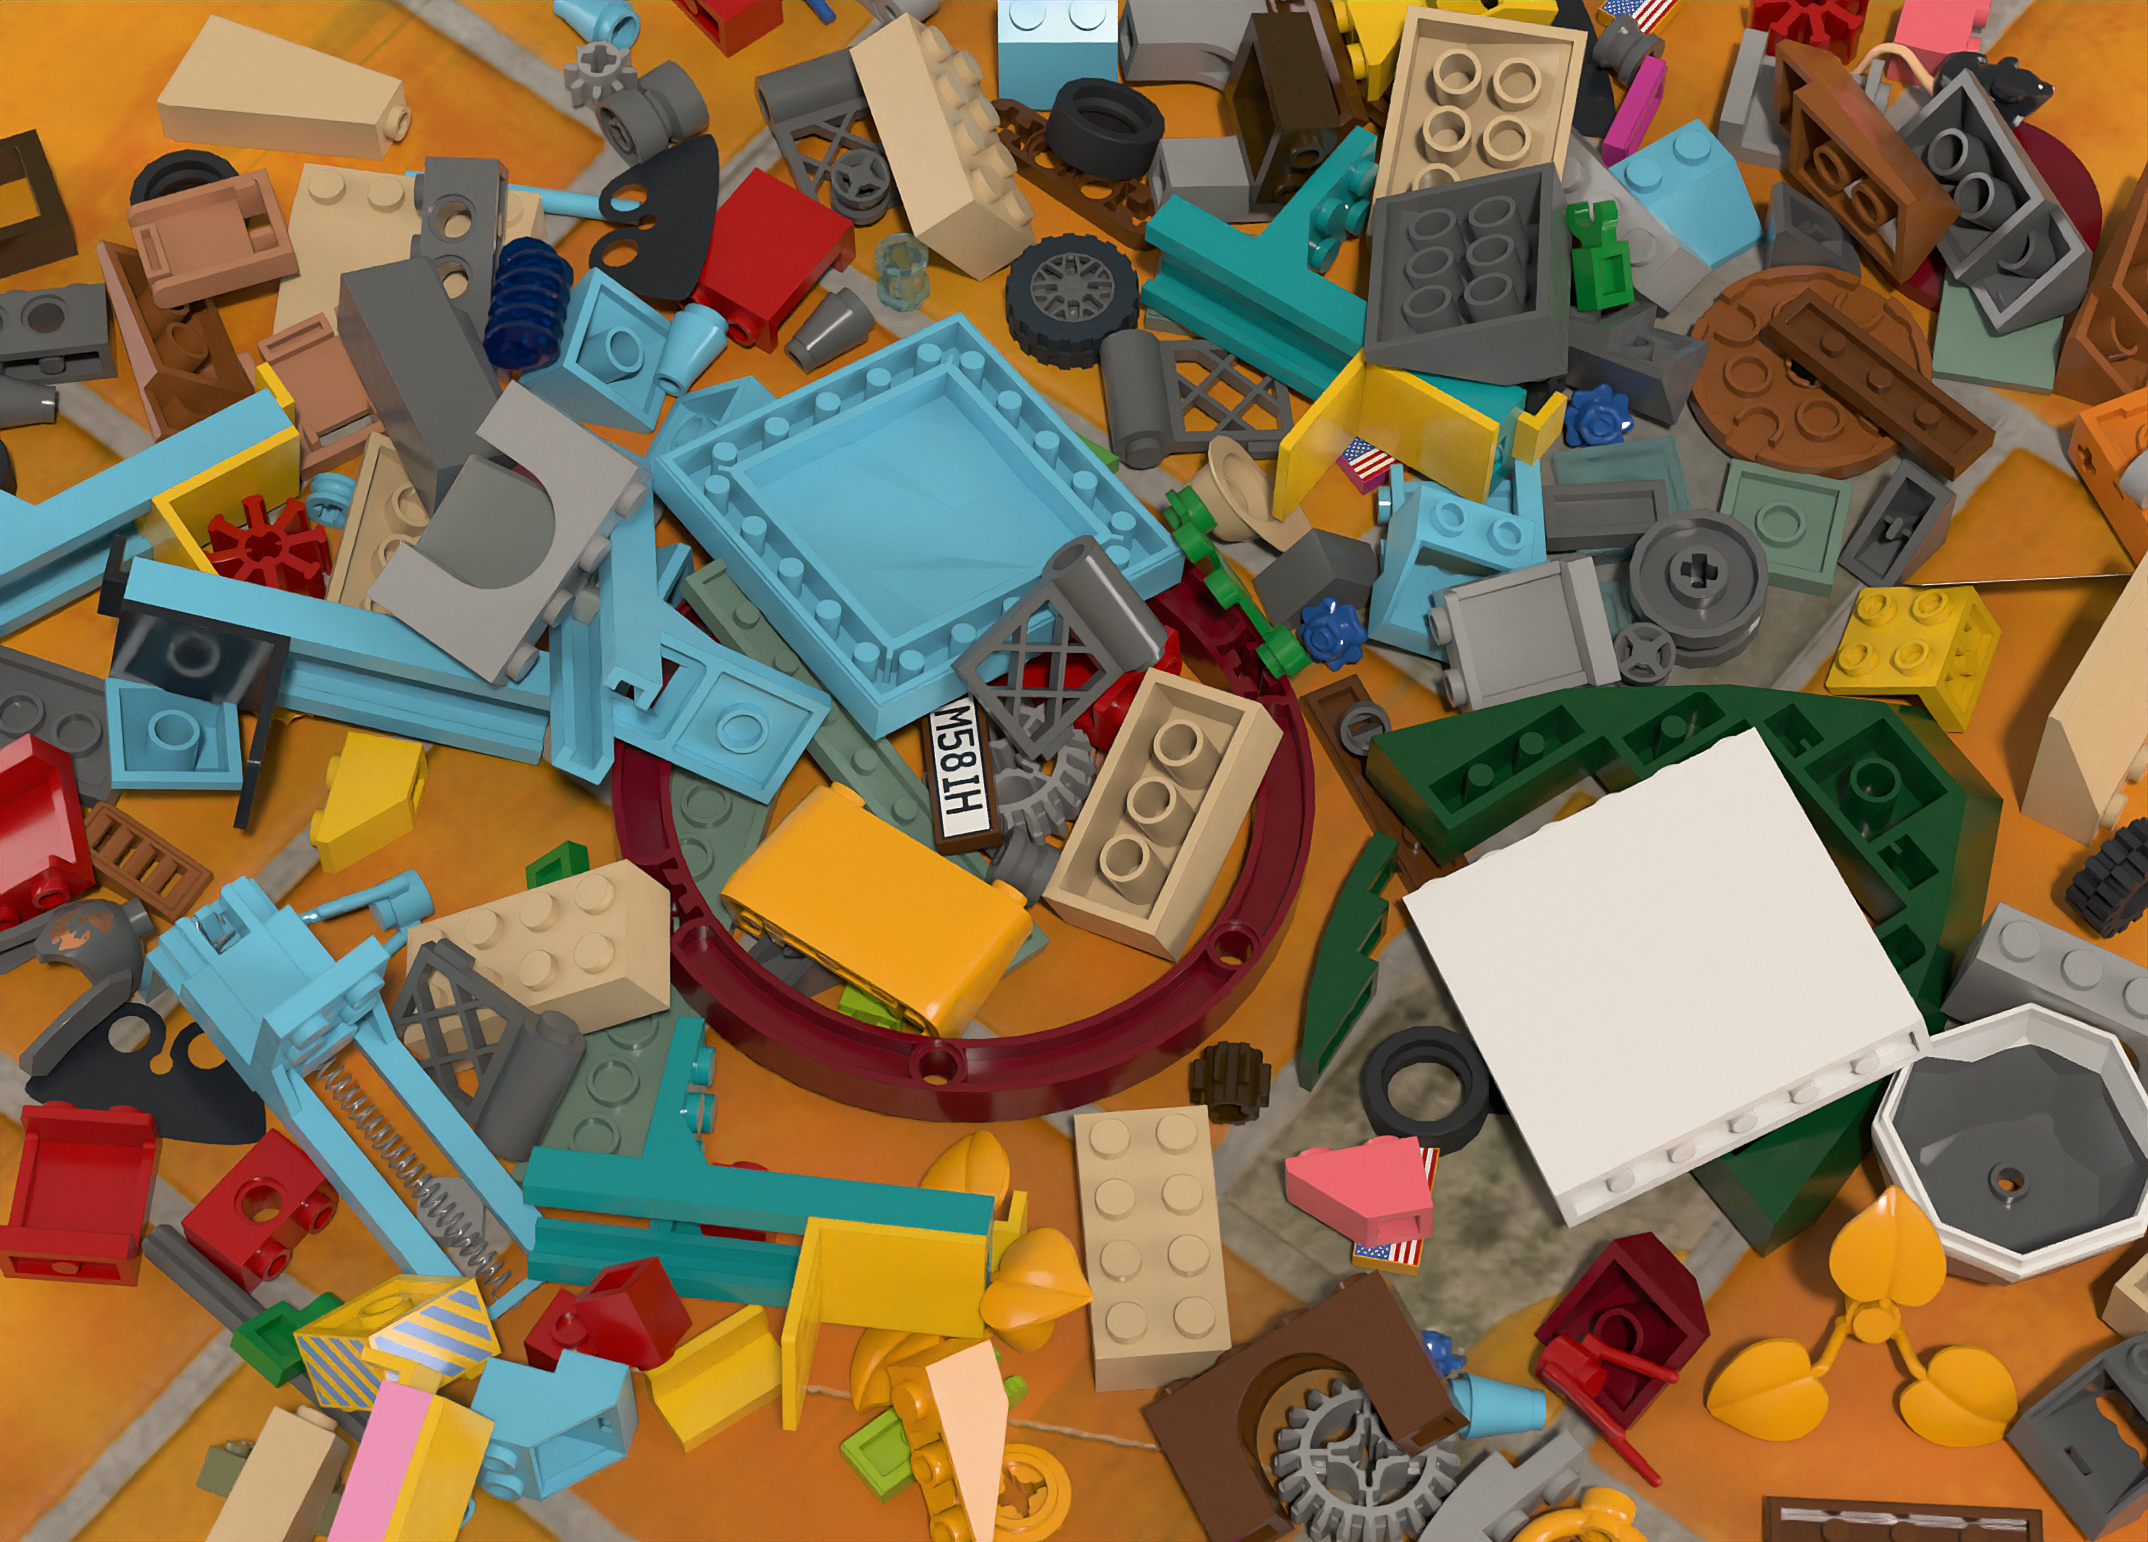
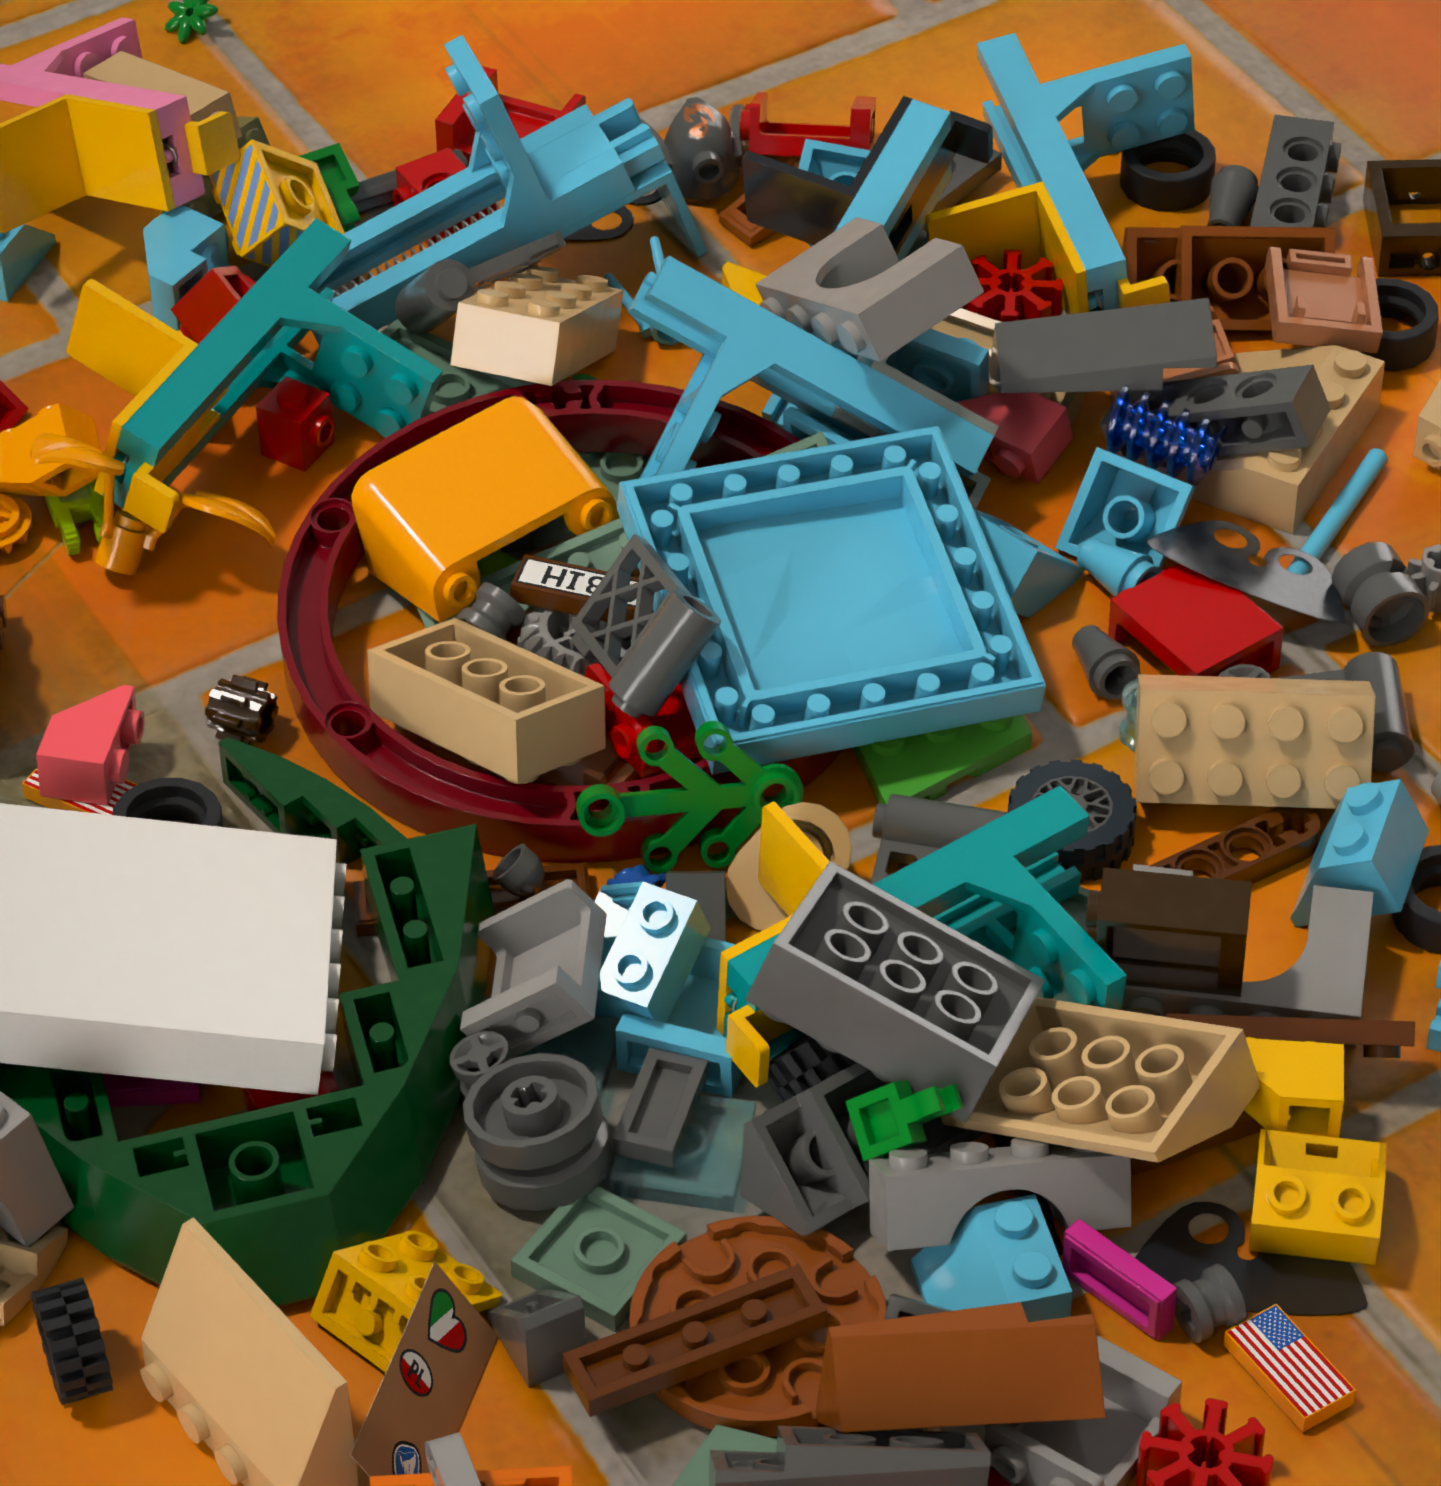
camera: 110 degrees right, 15 degrees down
black tyre [1046,78,1165,180] -> none
tan brick [1074,1105,1232,1393] -> none

